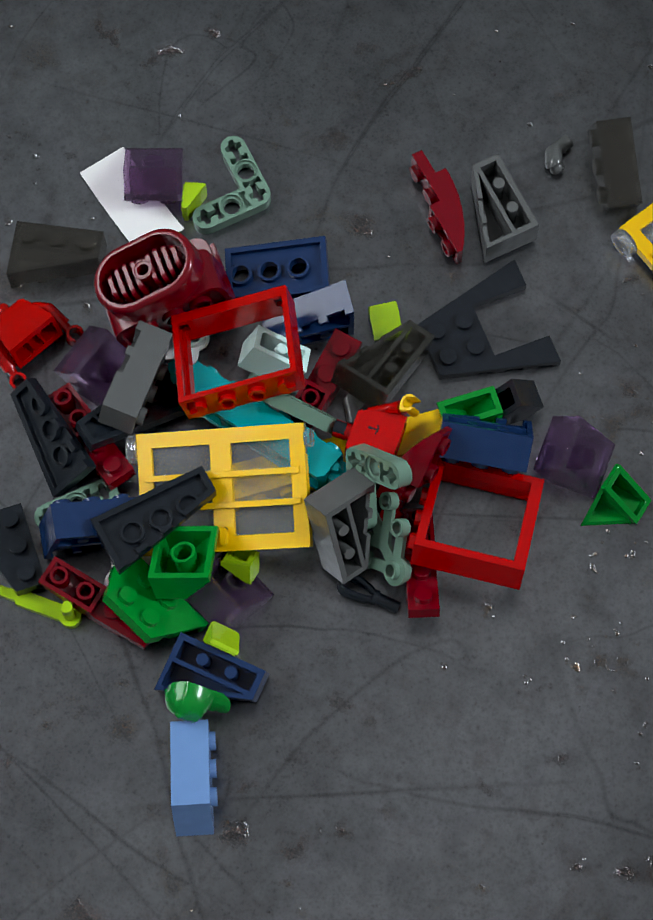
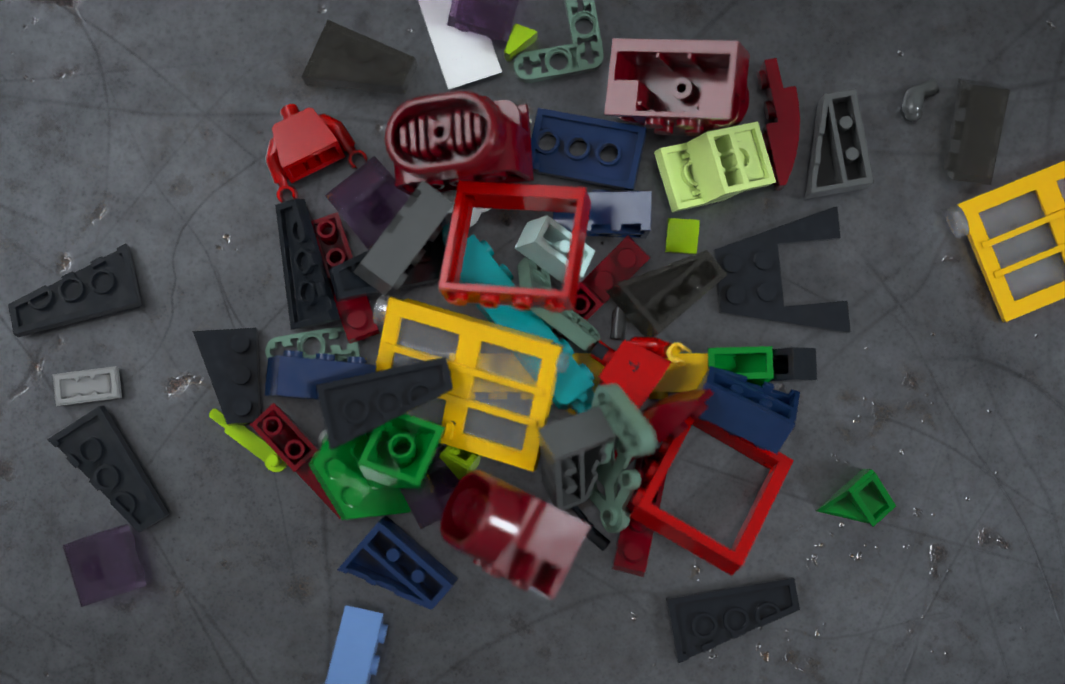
camera: 10 degrees right, 15 degrees up
green piece [164,681,231,723] -> none
lime slope [202,621,240,656] -> none
clear purple slope [533,416,615,498] -> none
none -> dark red brick [440,470,590,599]
none -> dark red brick [604,38,750,137]
none -> yellowish green bracket [654,121,776,212]
none -> black wing [666,577,800,664]

